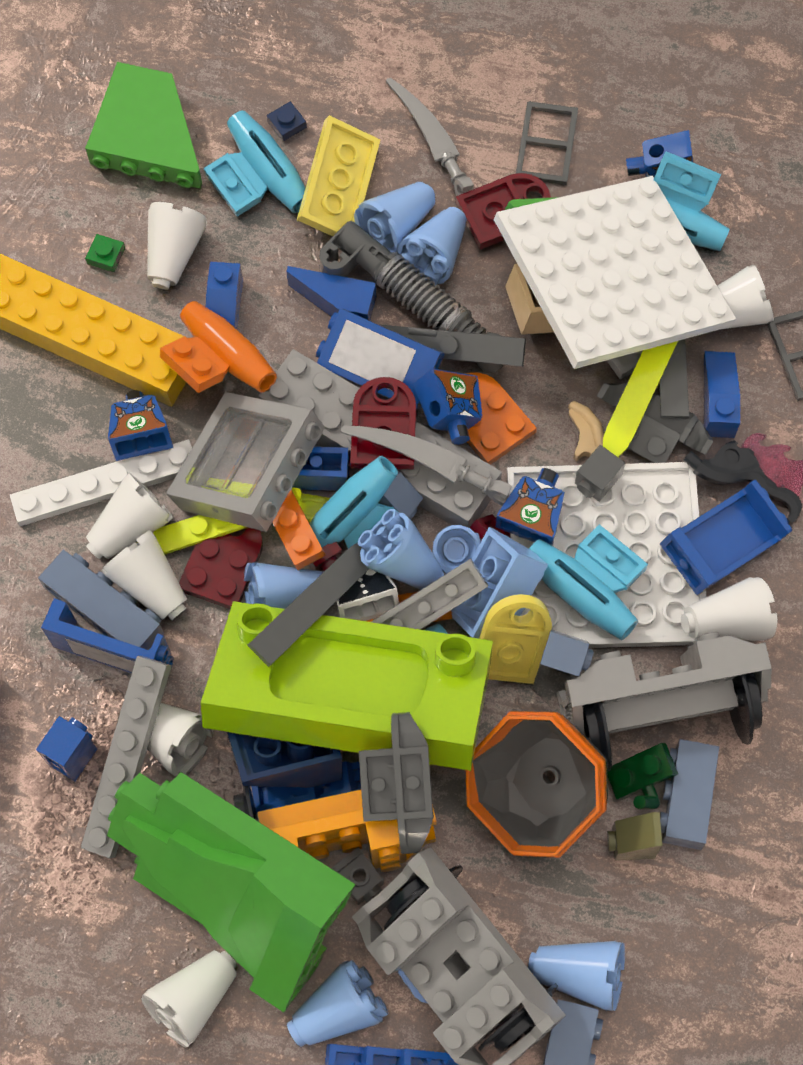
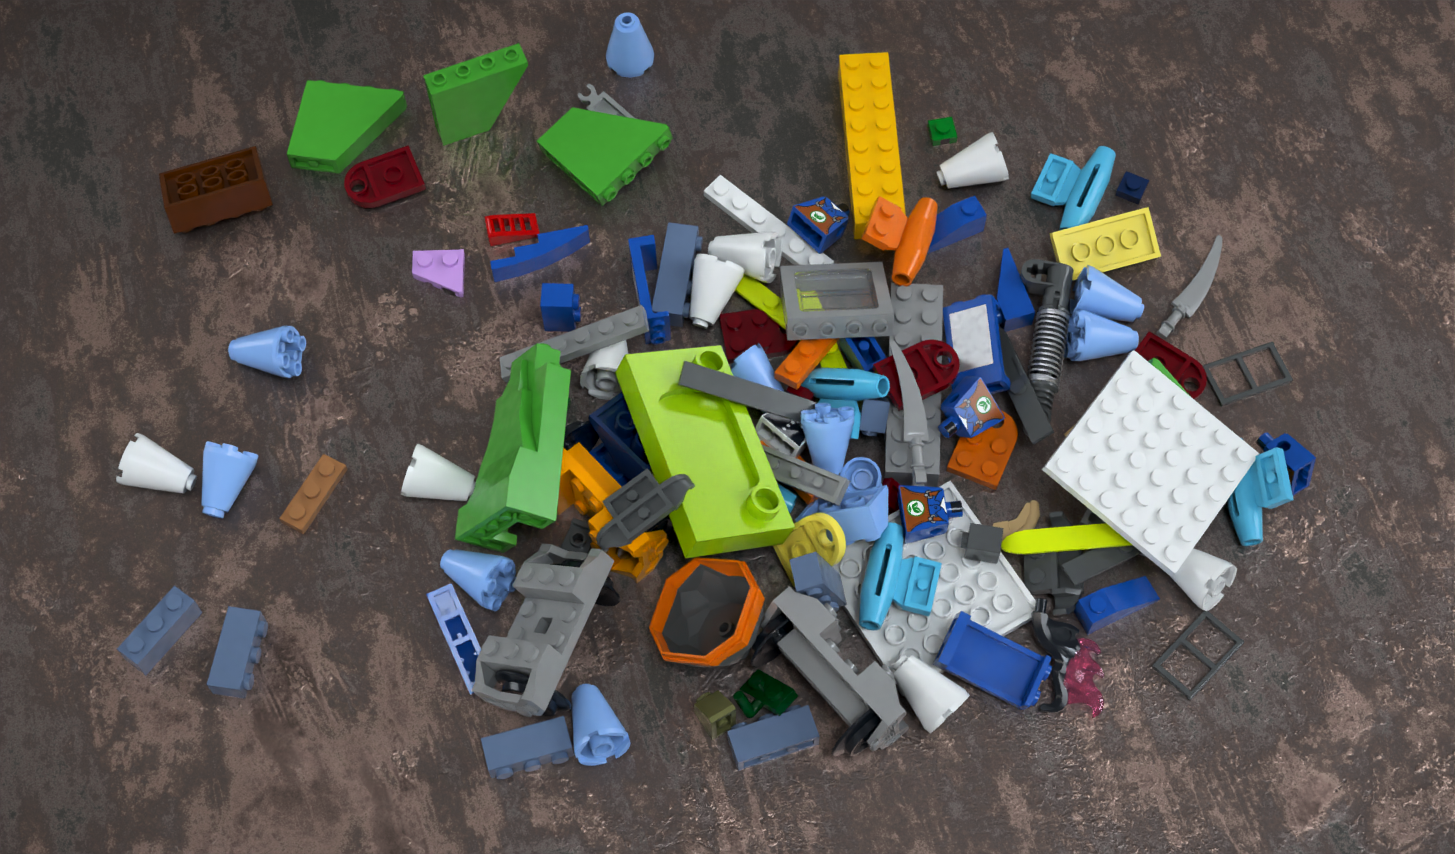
camera: 60 degrees right, 5 degrees down
bright green slope [85,62,202,189] -> none

